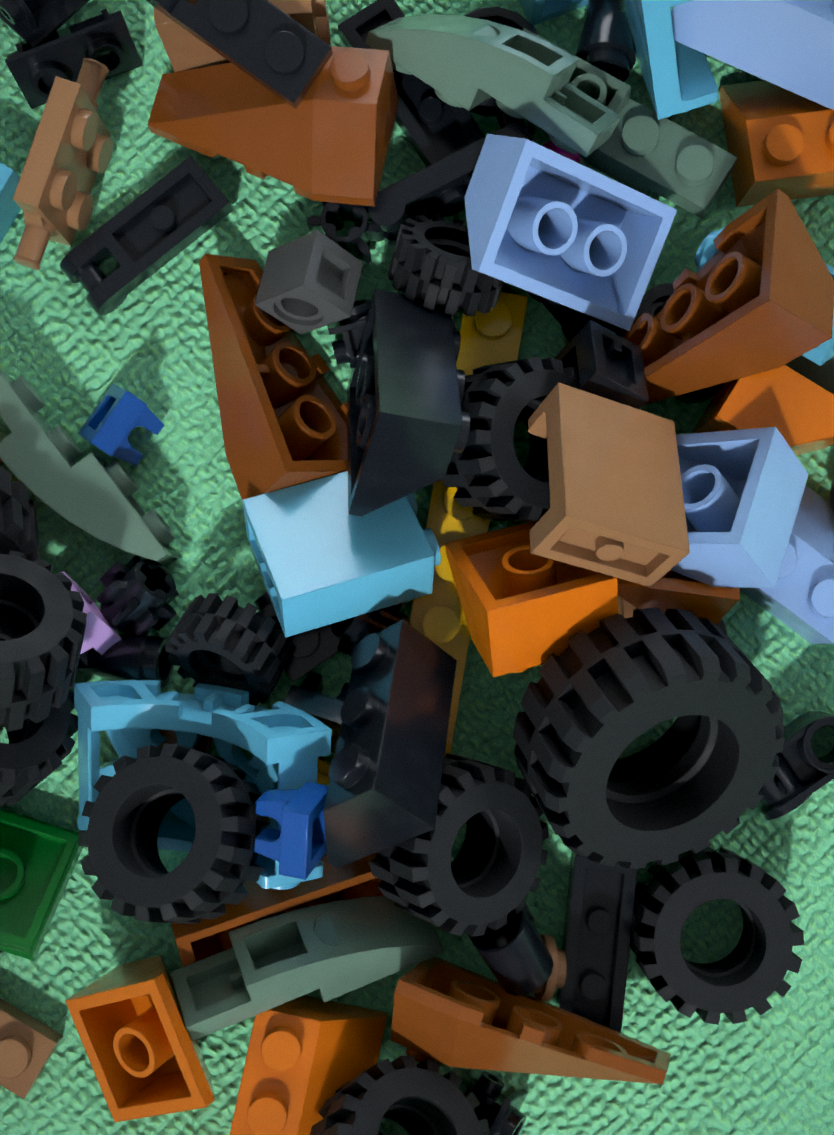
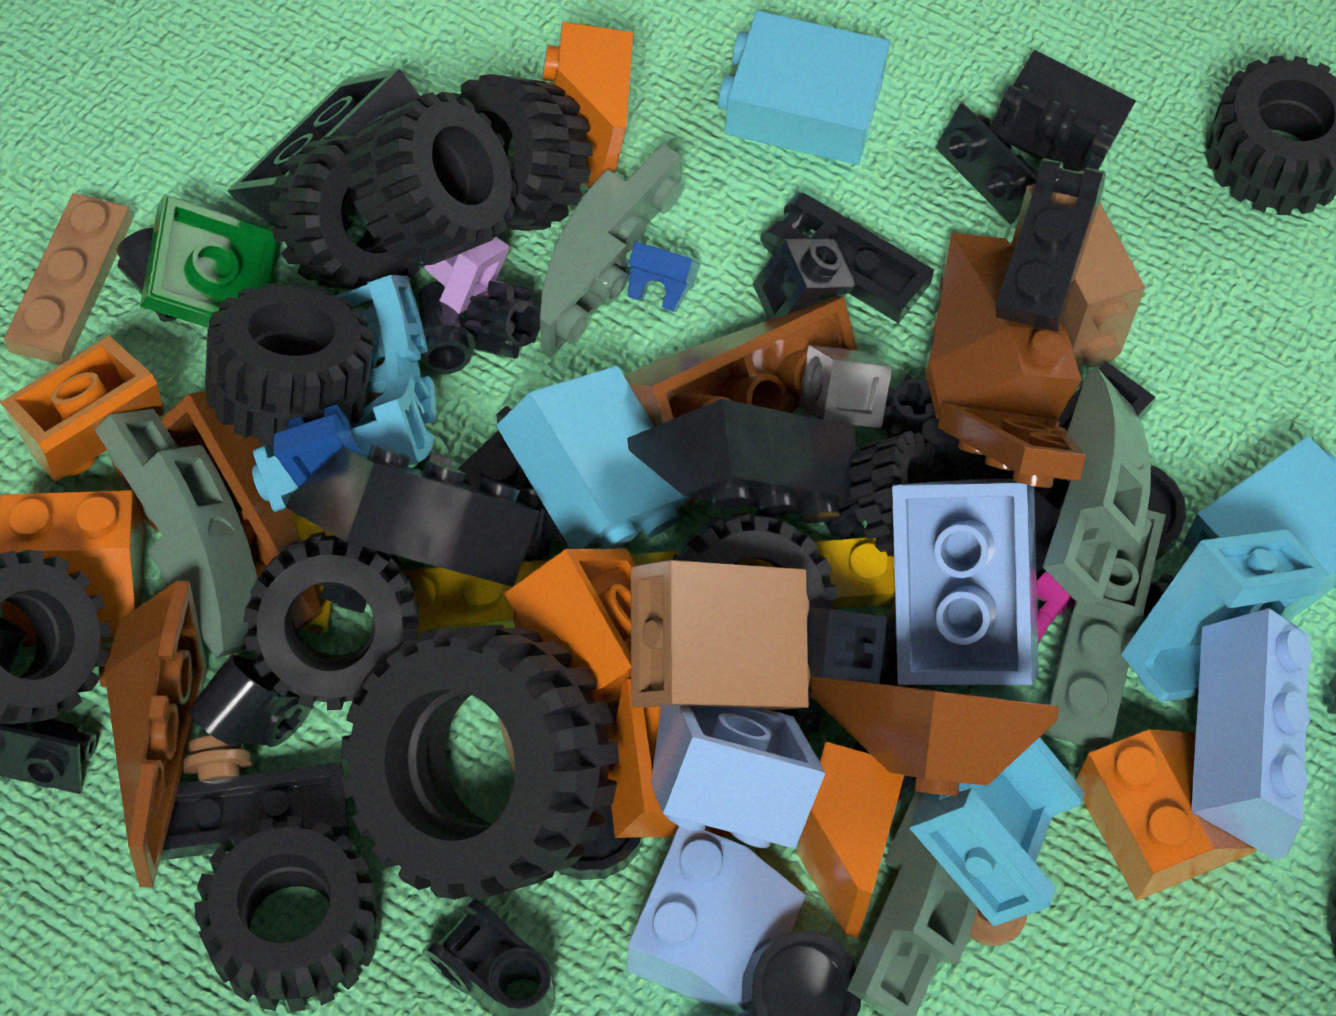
camera: 75 degrees right, 25 degrees down
medium nougat plate [13,58,113,270] -> none
black tyre [165,593,293,706] -> none
none -> black bracket [753,239,855,320]
none -> dark orange wing [938,403,1086,488]

